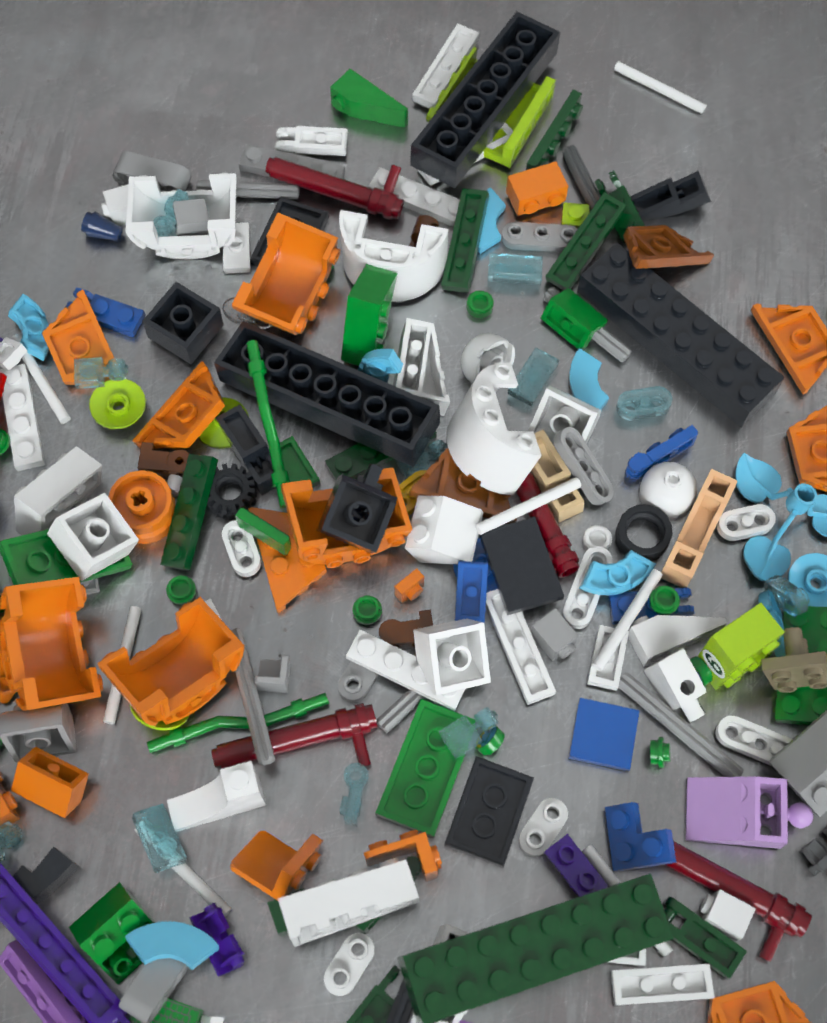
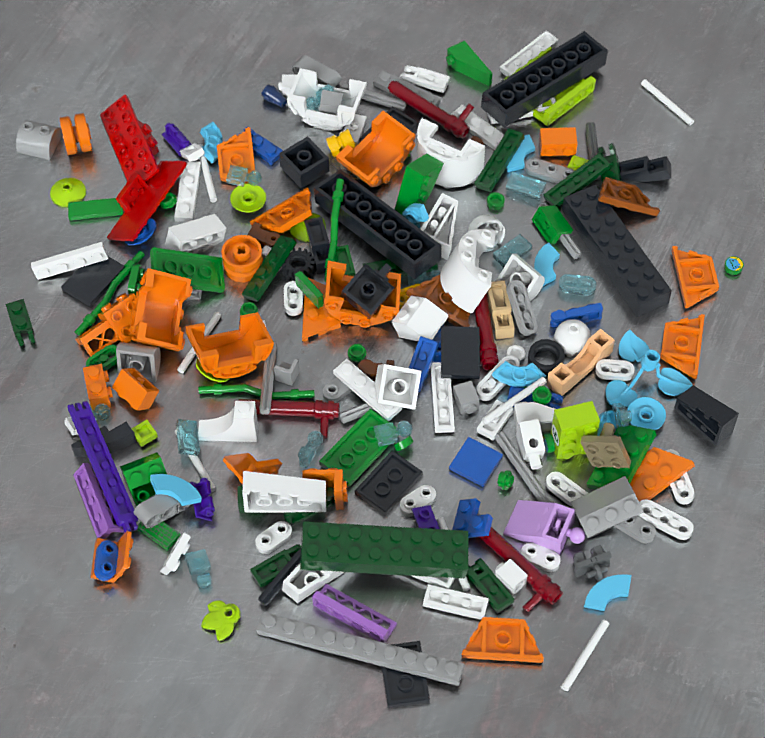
camera: 20 degrees right, 10 degrees down
white brick [47,493,139,581] -> none
orange plate [394,568,425,604] -> none
white bar [475,477,581,535] -> none
dark green plate [526,89,583,170] -> none
none -> lime plate [131,420,158,447]
none -> yellow wheel [326,129,356,160]
none -> white plate [521,542,560,572]

